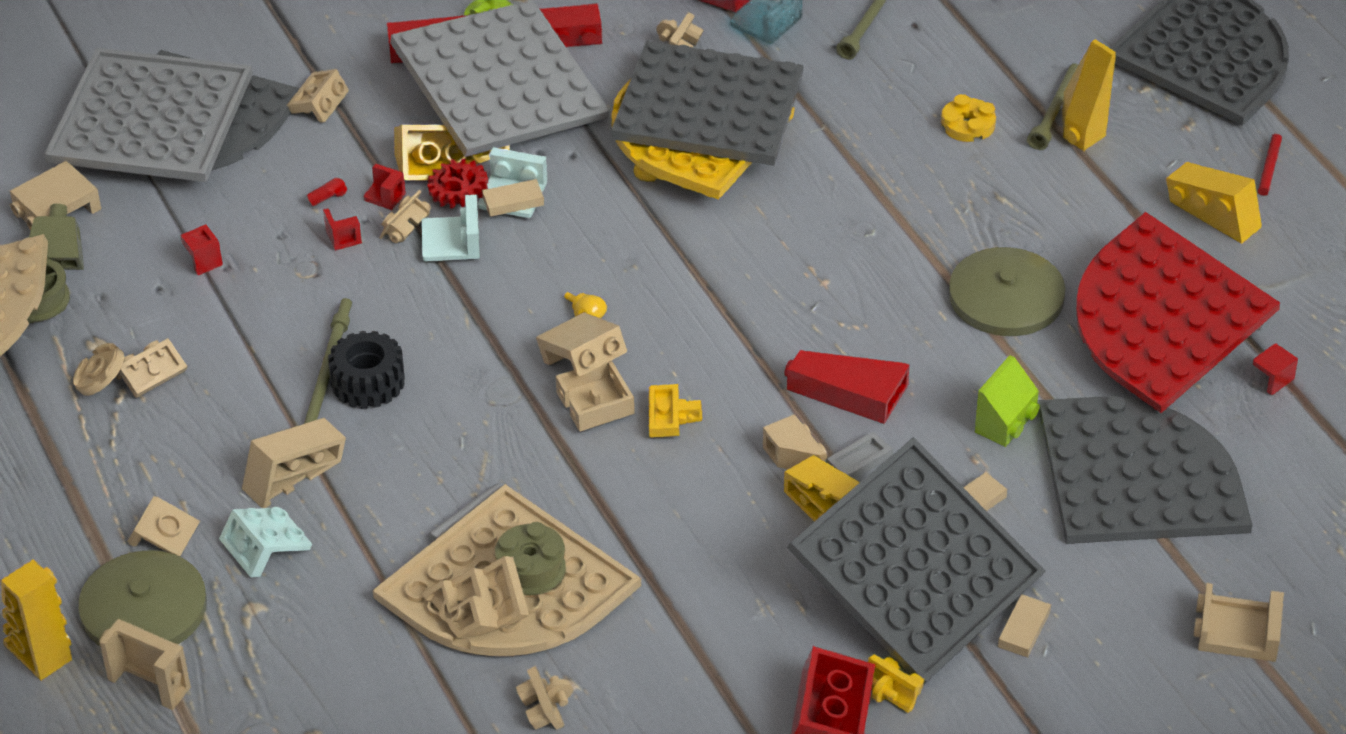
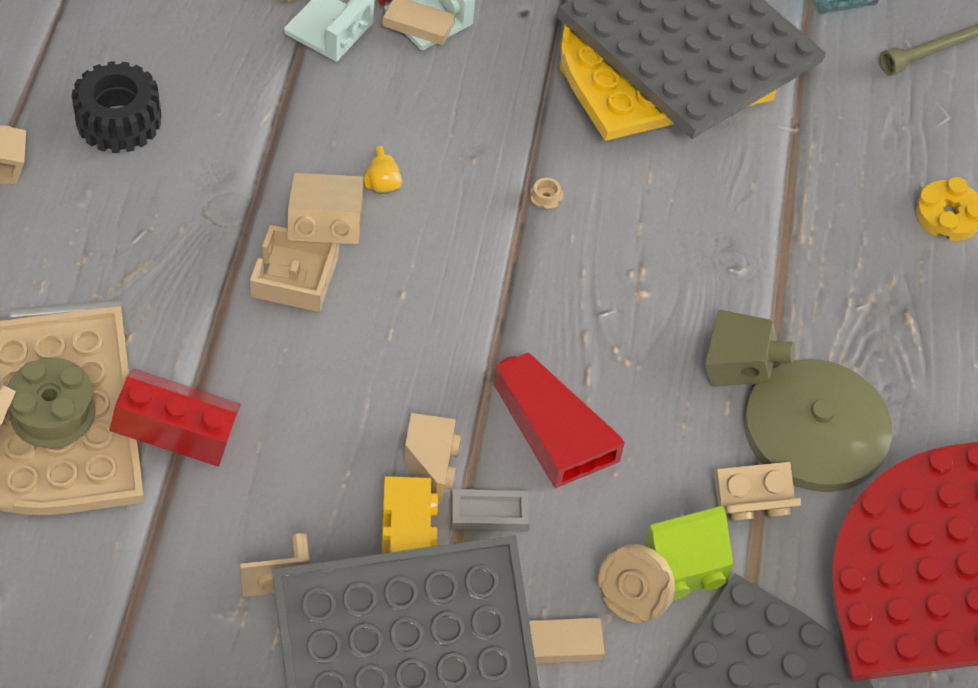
camera: 30 degrees right, 10 degrees up
olive bar [304,298,352,424] -> none
yellow hinge [649,384,702,437] -> none
none -> red slope [109,368,241,467]
none -> tan piece [240,533,309,597]
none -> tan plate [530,178,563,209]
none -> tan tile [598,544,675,623]
none -> olive torso [705,310,795,386]
none -> tan bracket [714,462,801,521]

